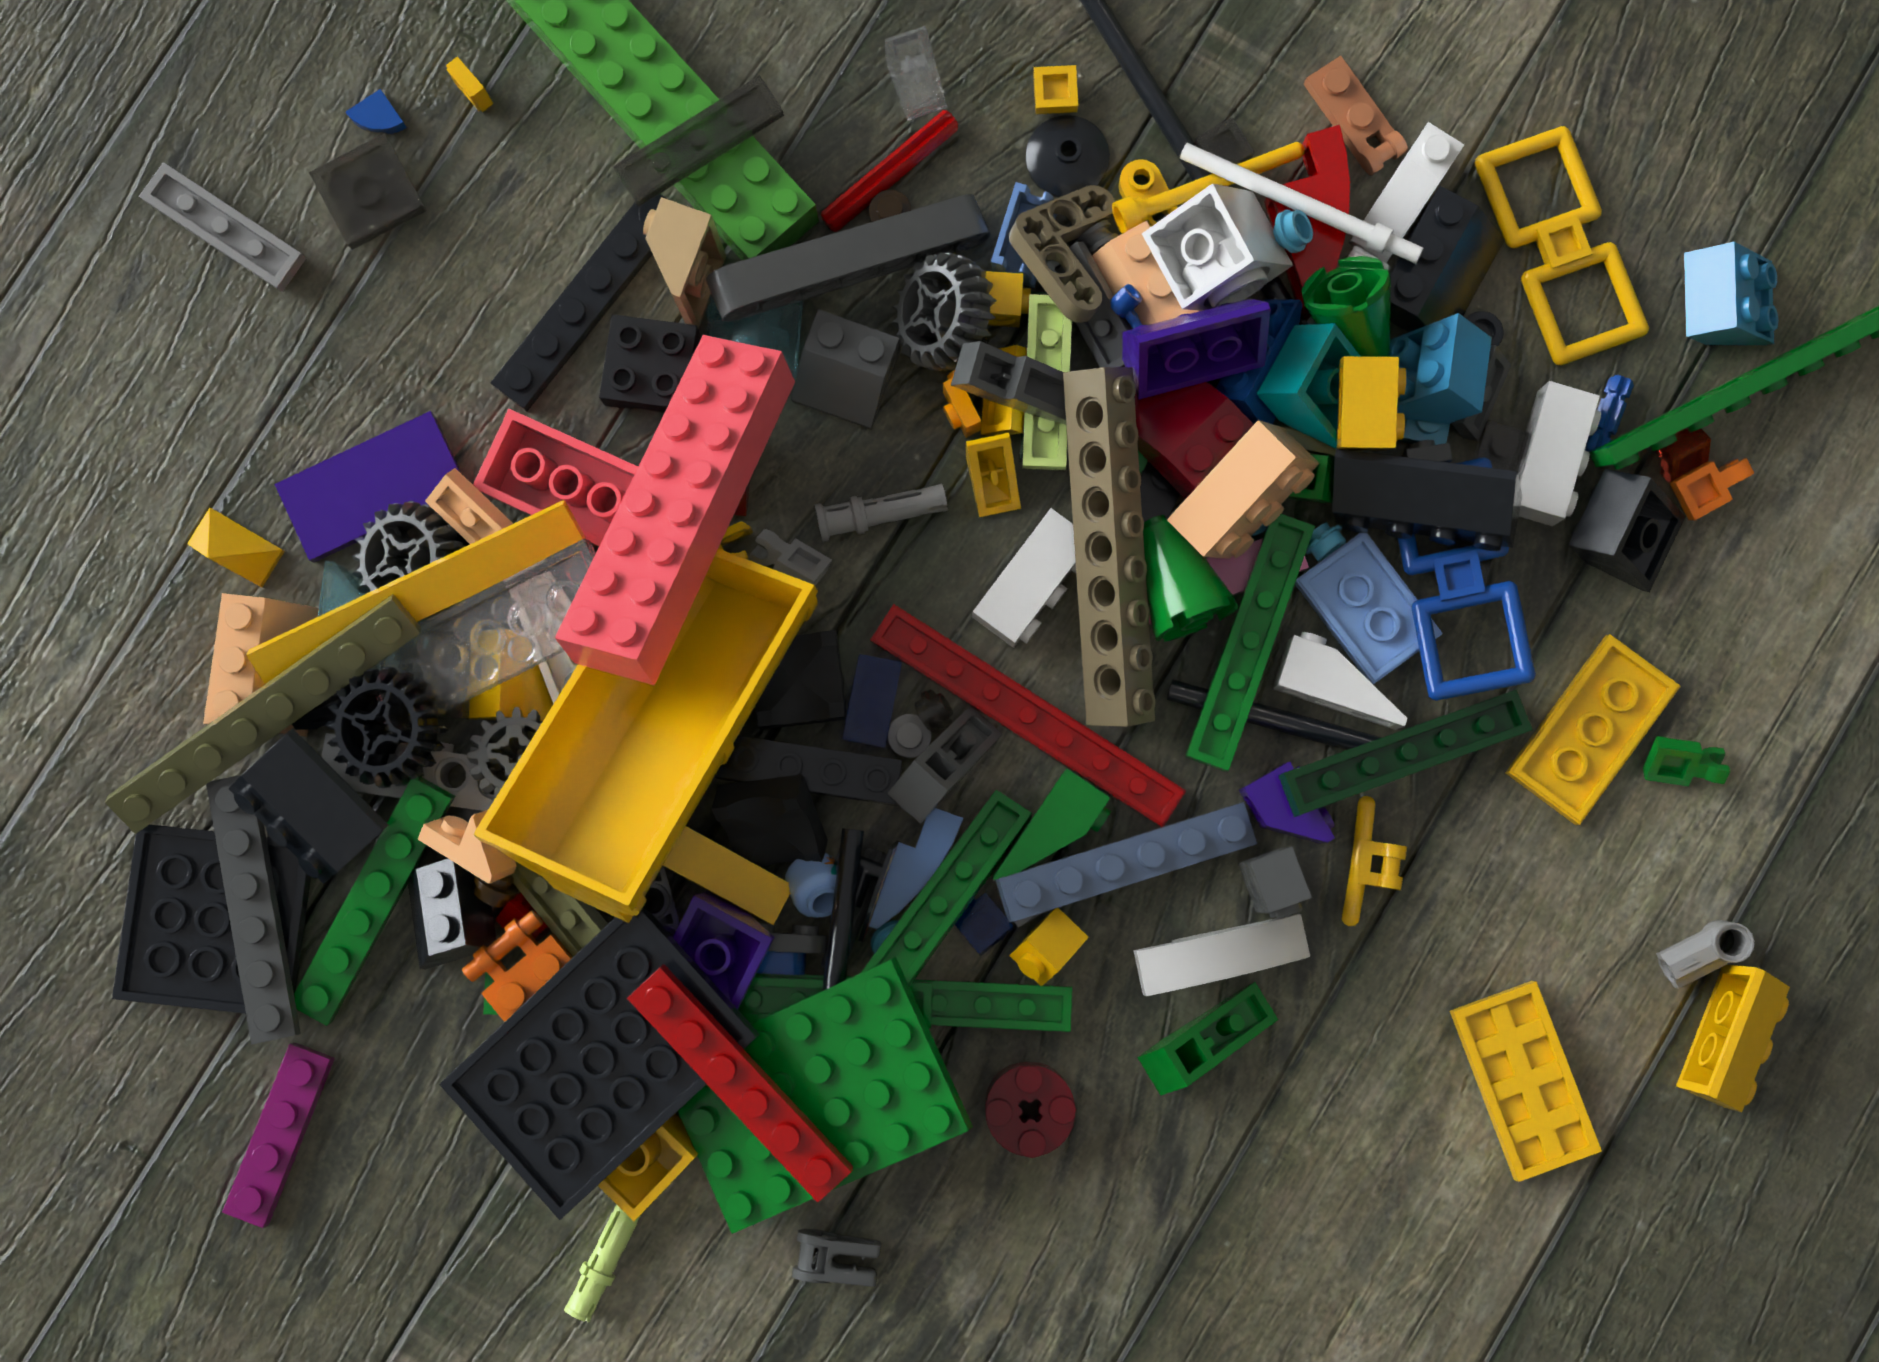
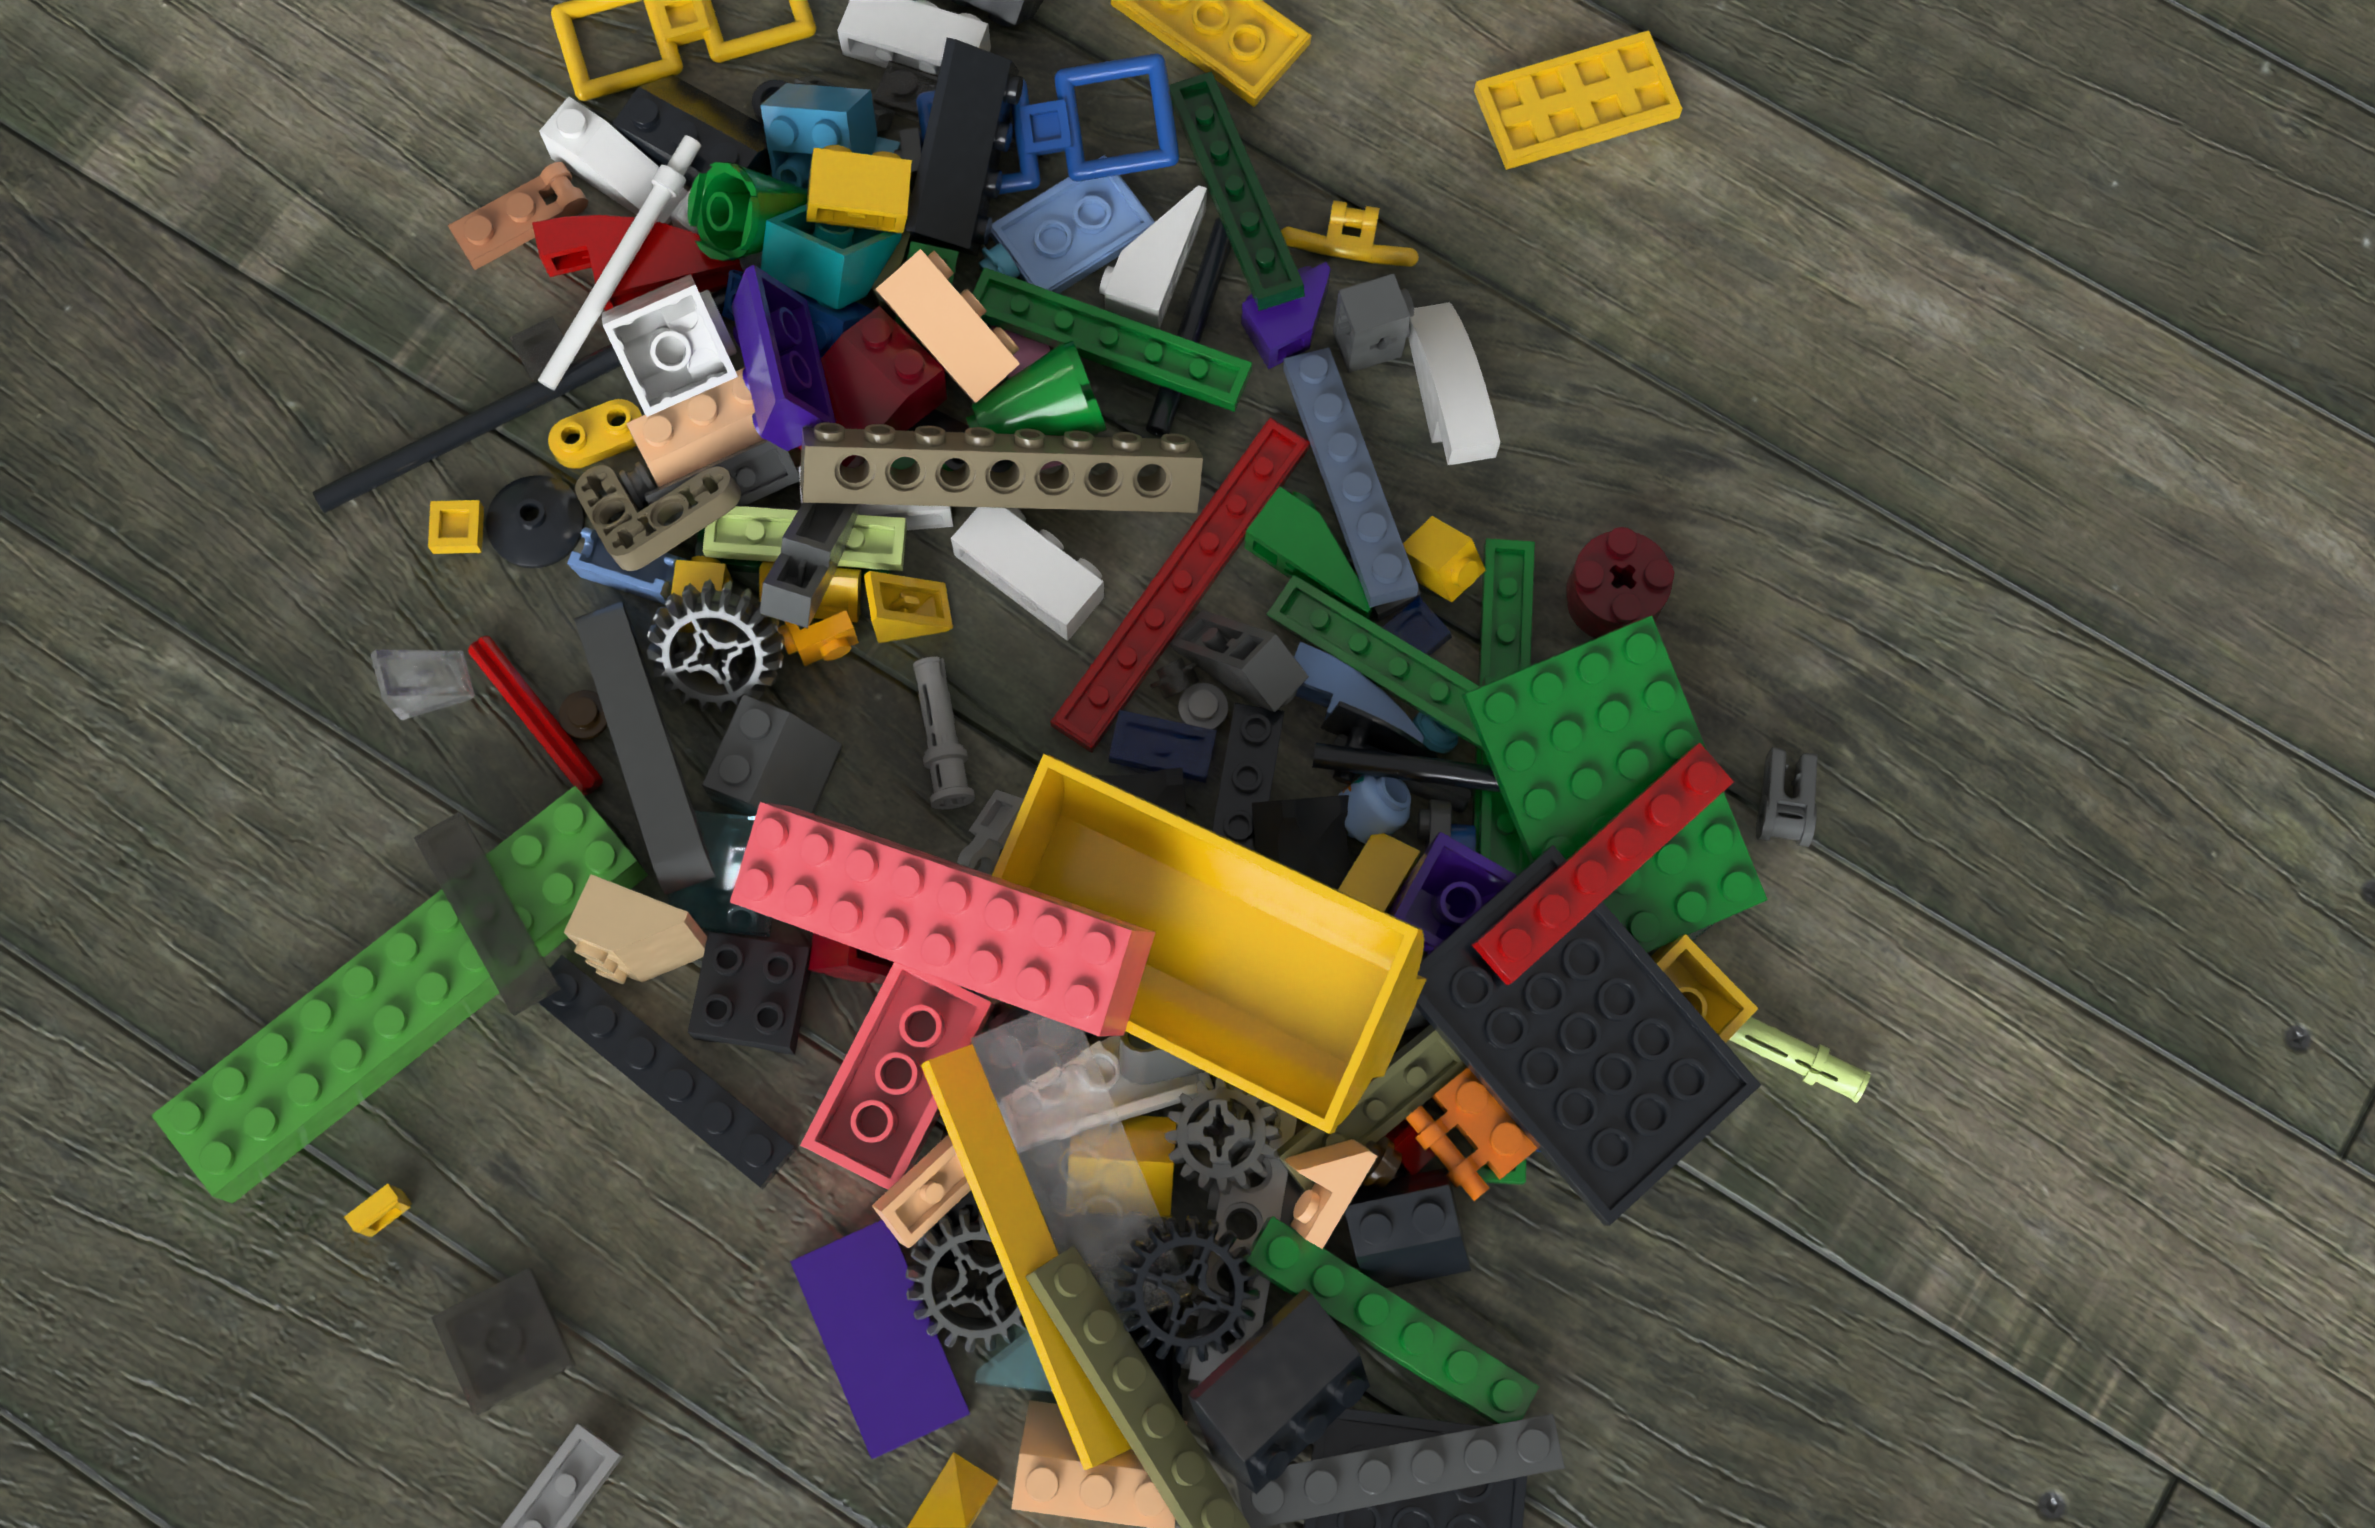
camera: 95 degrees left, 10 degrees down
magenta plate [222,1042,335,1228] -> none
blue tile [346,89,407,134] -> none
blue hand [1111,284,1142,329] -> none
yellow piece [1112,142,1305,234] -> none
green slope [1137,982,1279,1096] -> none
medium azure plate [1273,210,1313,253] -> none

